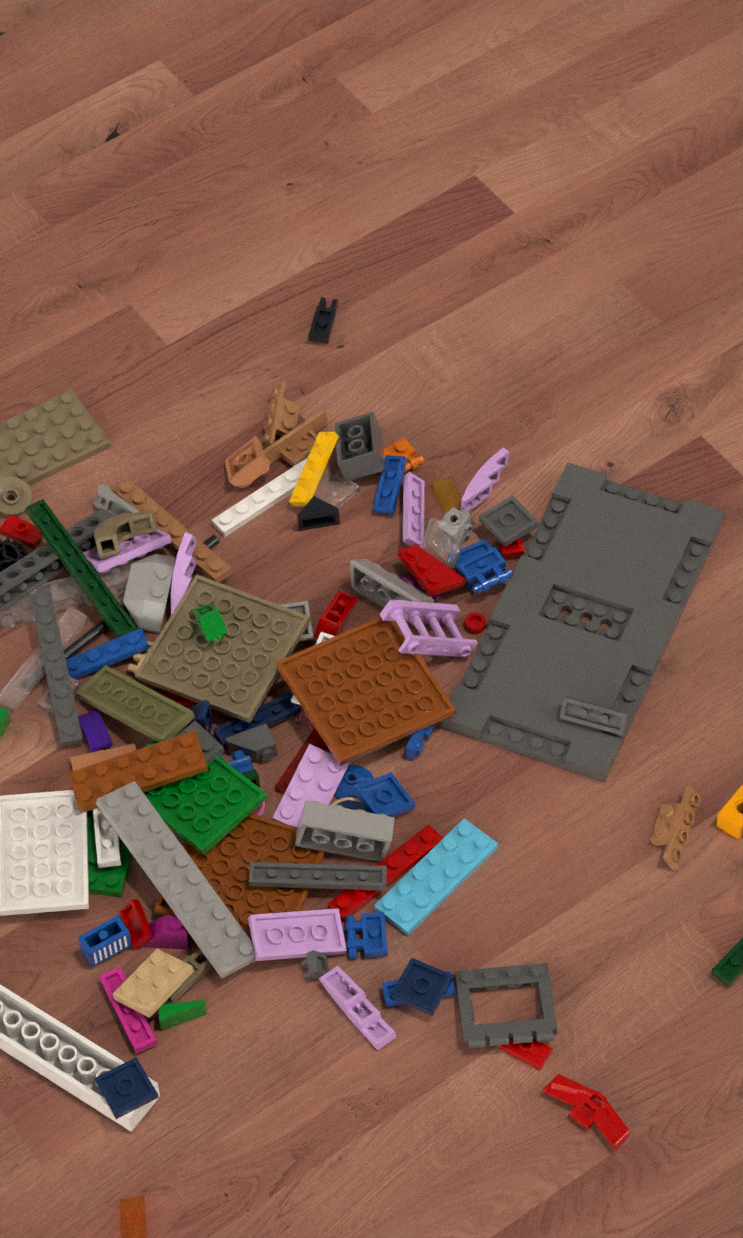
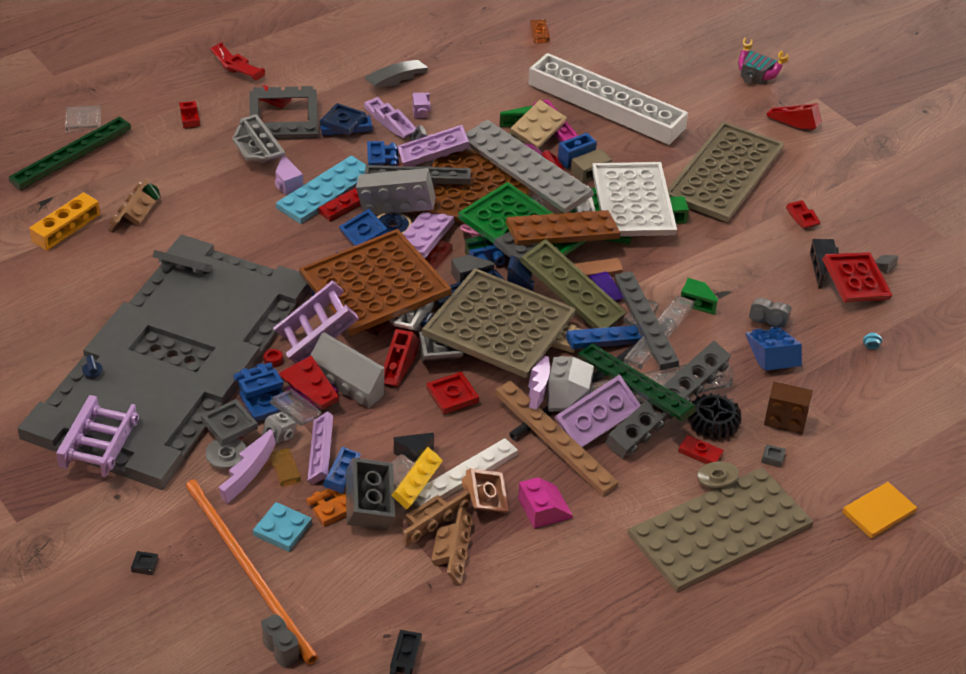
camera: 175 degrees right, 10 degrees down
light grey plate [93,484,140,516] -> none
dark tan arch [94,509,156,558] -> none
dark blue tile [94,1057,159,1119] -> none
green slope [192,603,228,642] -> none
none -> lavender fence [56,395,139,477]
none -> dark blue plate [82,355,103,378]
none -> black tile [131,551,159,576]
none -> dark green plate [142,183,160,200]
none -> red slope [179,101,200,128]
none -> orange piece [186,479,318,665]
none -> light grey dish [206,439,247,469]
none -> light grey wedge [232,114,285,164]
none -> medium azure plate [253,502,312,552]
none -> dark grey brick [261,614,299,668]
none -> lavender slope [275,156,303,195]
none -> dark grey slope [365,60,428,87]
none -> lavender brick [412,93,431,119]
none -> red plate [426,371,479,414]
none -> dark pink slope [518,477,573,529]
none -> dark tan brick [571,149,612,184]

